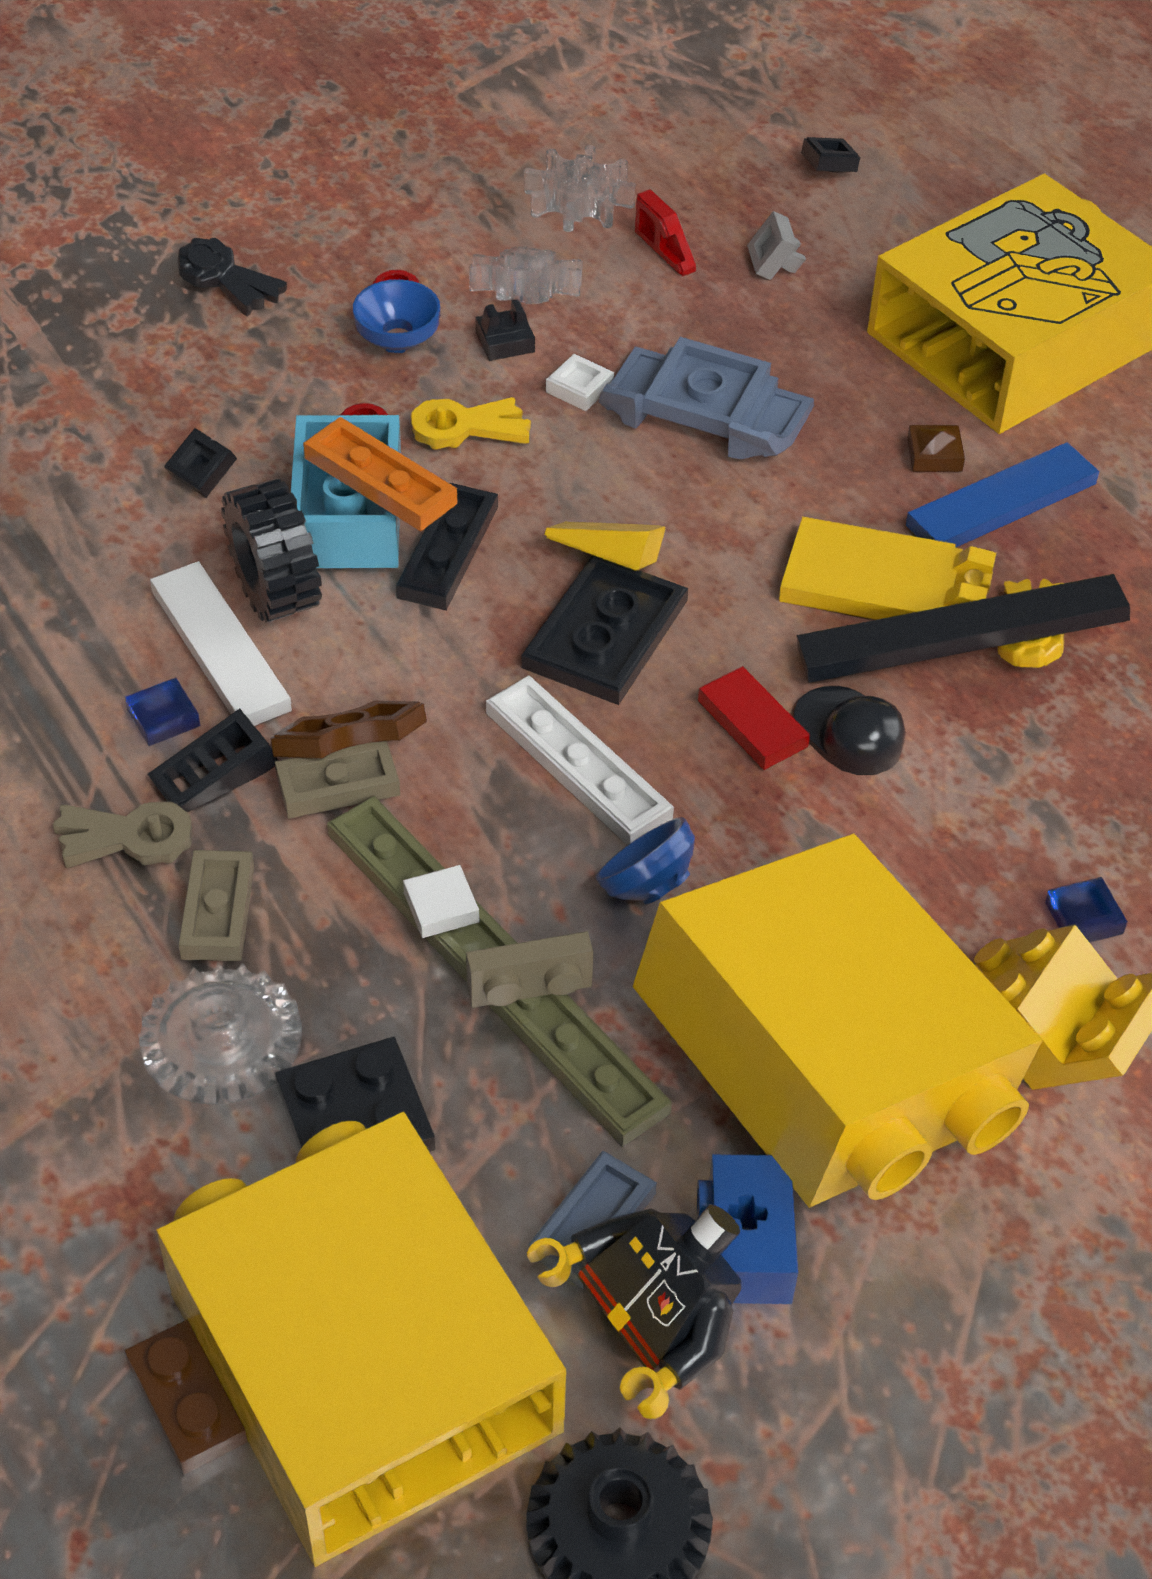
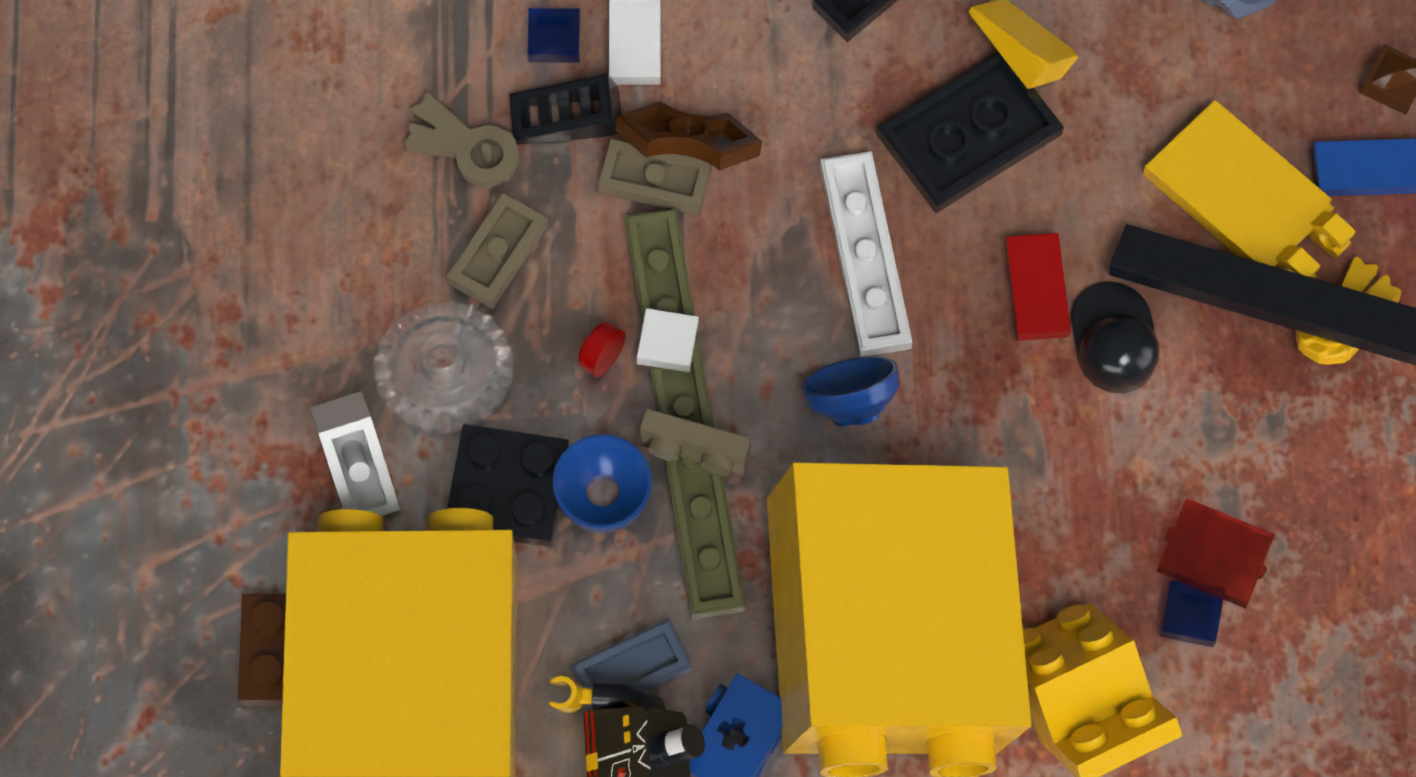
camera: 30 degrees right, 20 degrees up
none -> white slope [310,391,400,516]
none -> blue piece [553,434,652,533]
none -> red tile [578,322,626,377]
none -> clear red piece [1156,498,1275,609]

